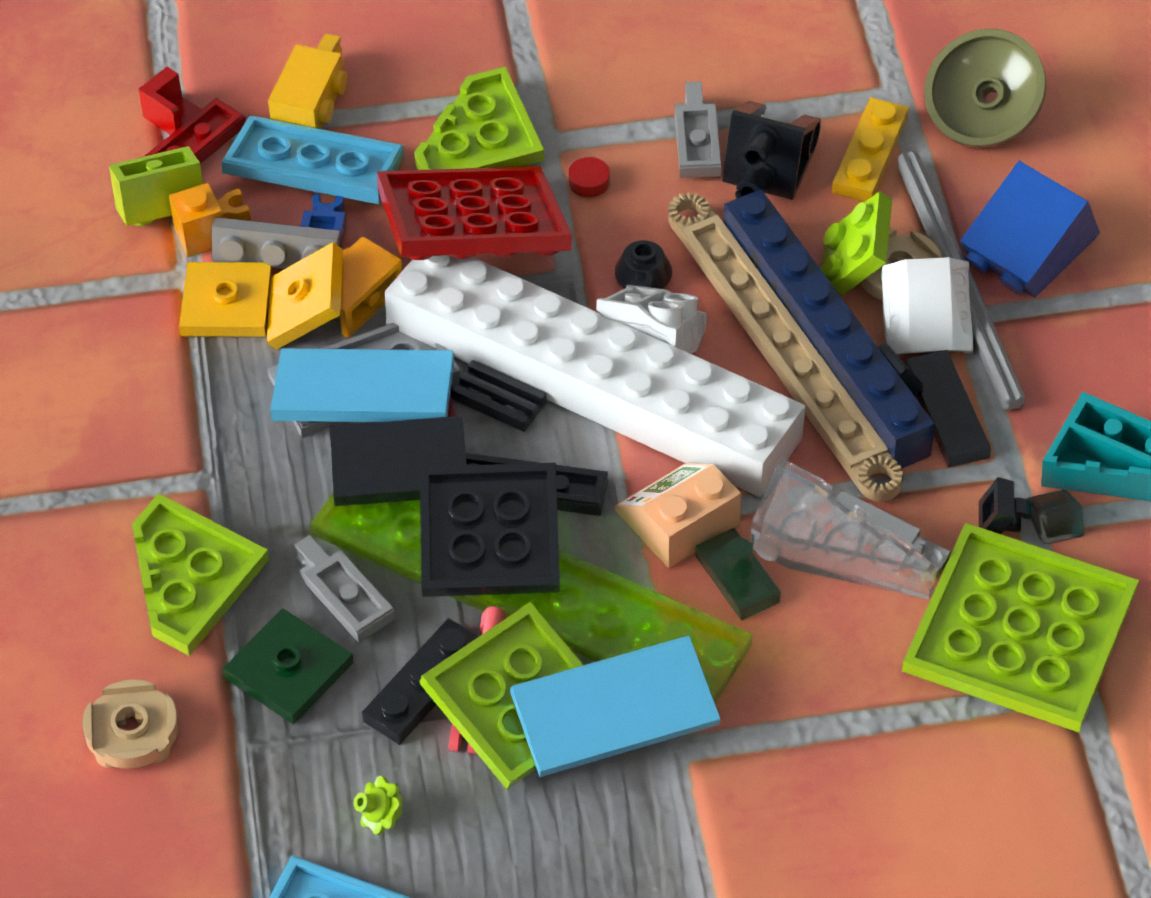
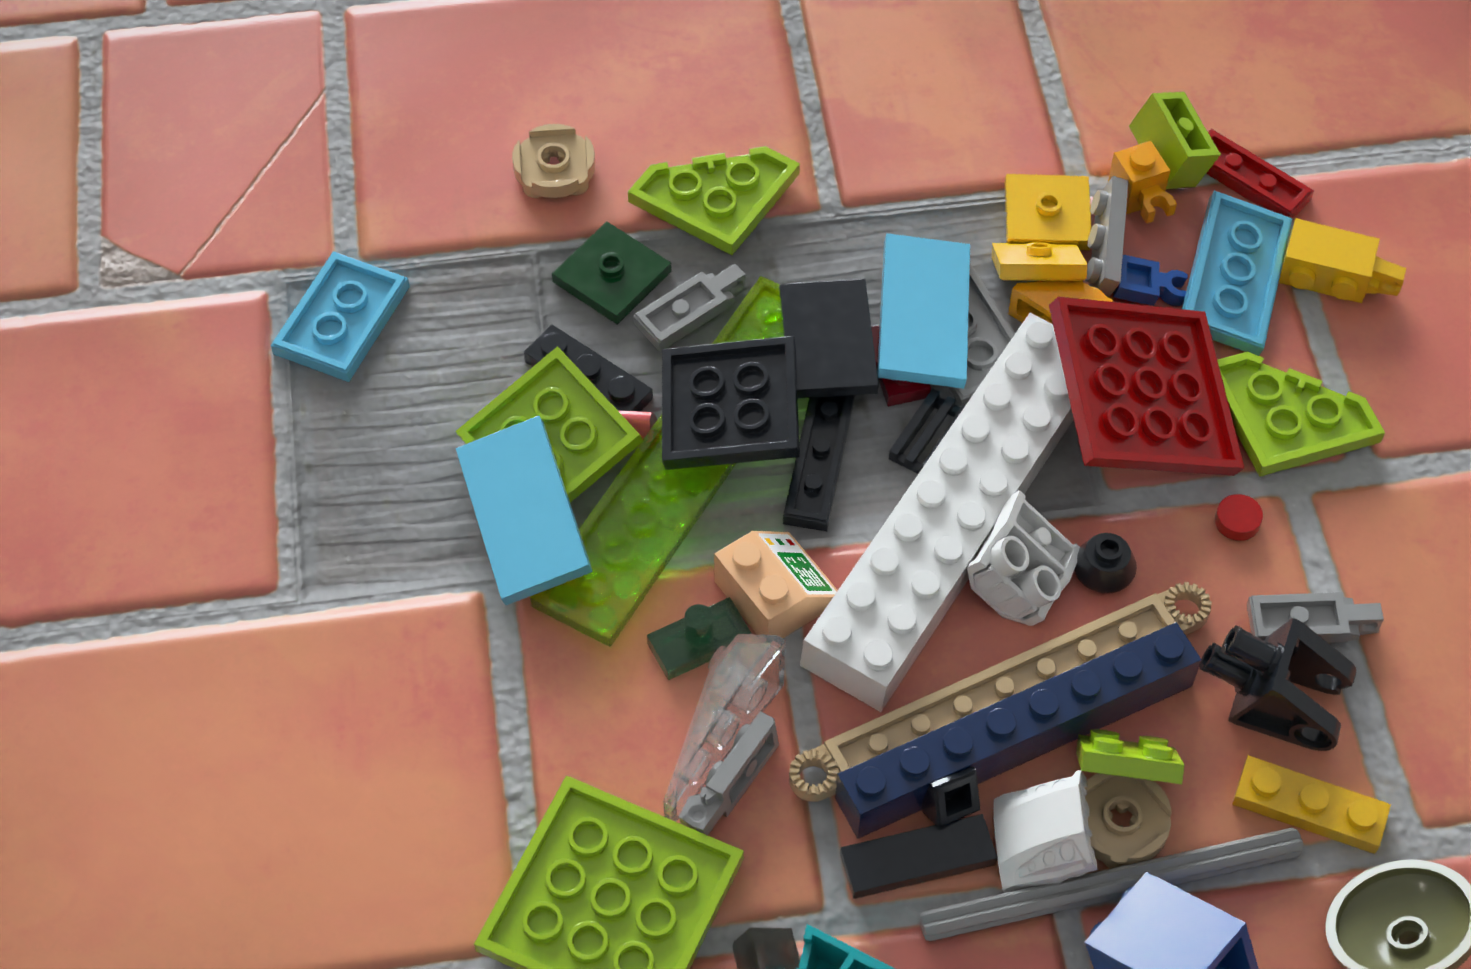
camera: 90 degrees right, 5 degrees up
red panel [138,67,201,134] -> none
lime plant [354,776,403,835] -> none
black tile [979,477,1032,534] -> none

